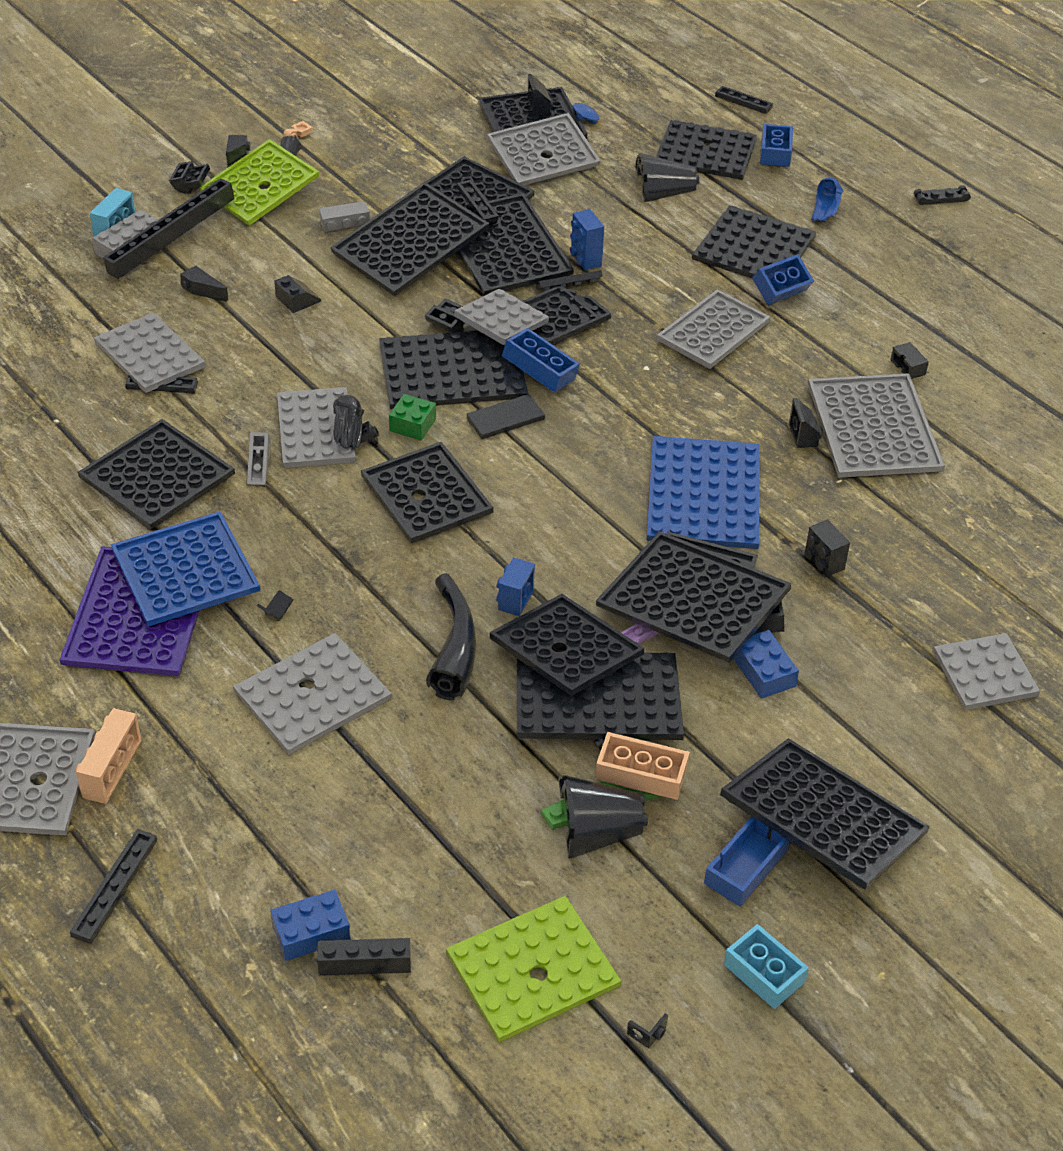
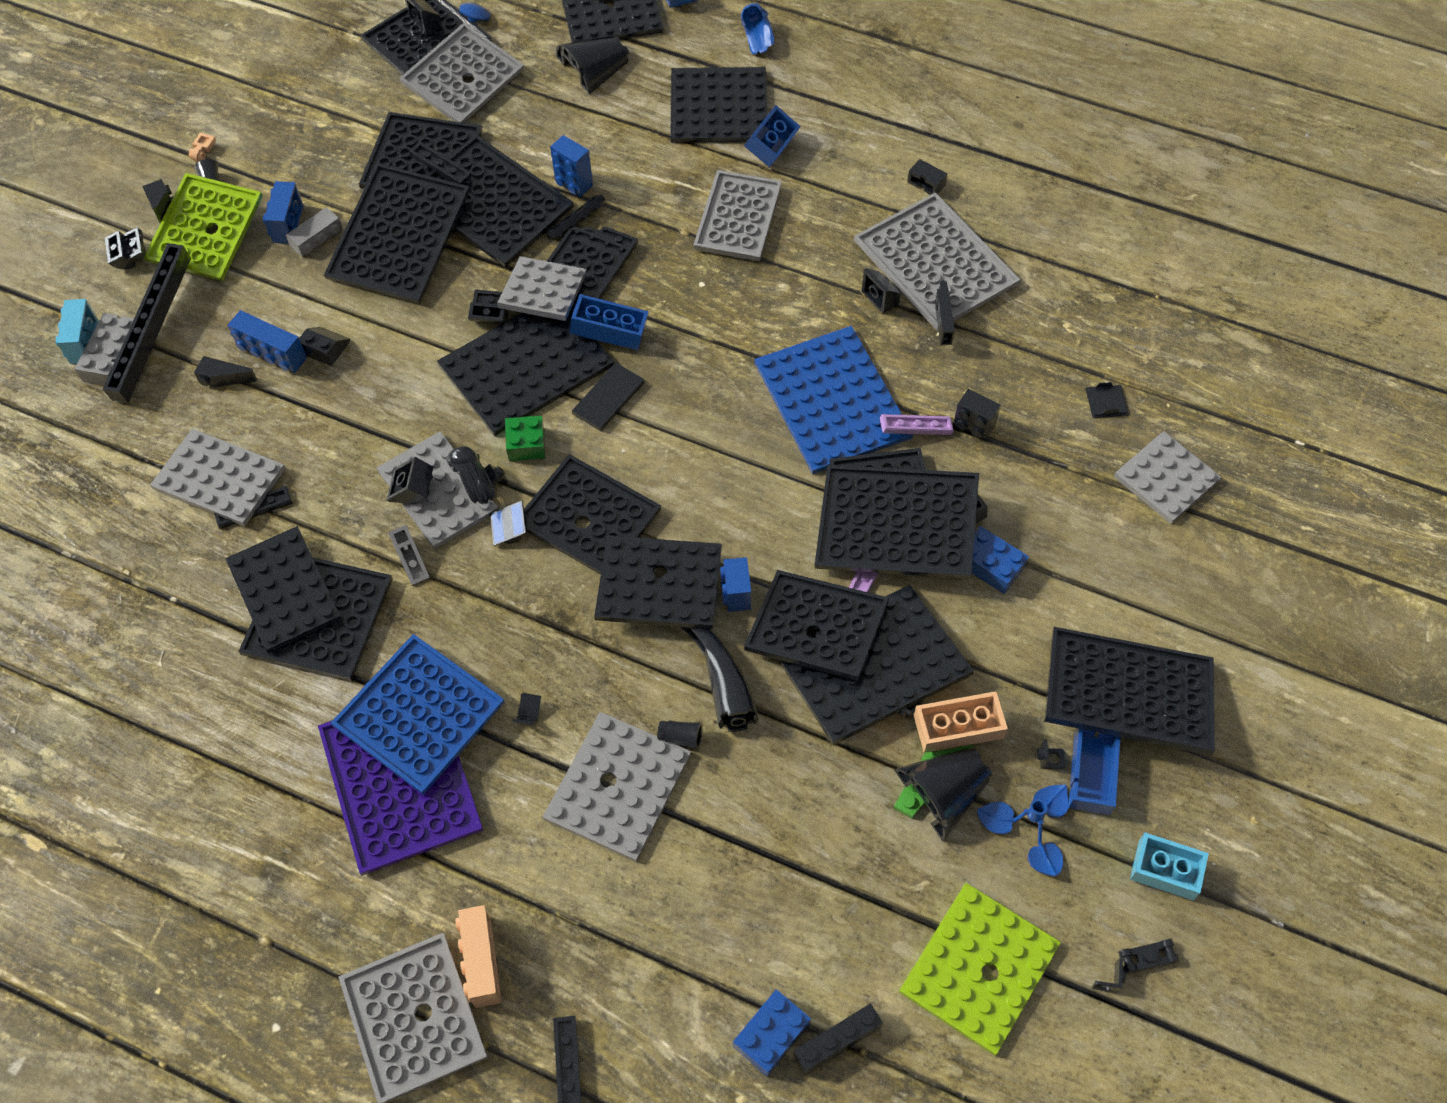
camera: 25 degrees left, 15 degrees up
none -> black plate [225,526,342,653]
none -> blue brick [227,310,307,373]
none -> blue brick [263,181,304,244]
none -> black slope [387,457,434,504]
none -> piece [490,500,526,546]
none -> black plate [594,535,722,629]
none -> black plant [657,720,703,750]
none -> lavender tile [880,414,954,435]
none -> black hinge [935,280,955,345]
none -> blue plant [977,785,1069,877]
none -> black bracket [1037,739,1065,769]
none -> black piece [1085,382,1129,418]
none -> black plate [1118,939,1180,974]

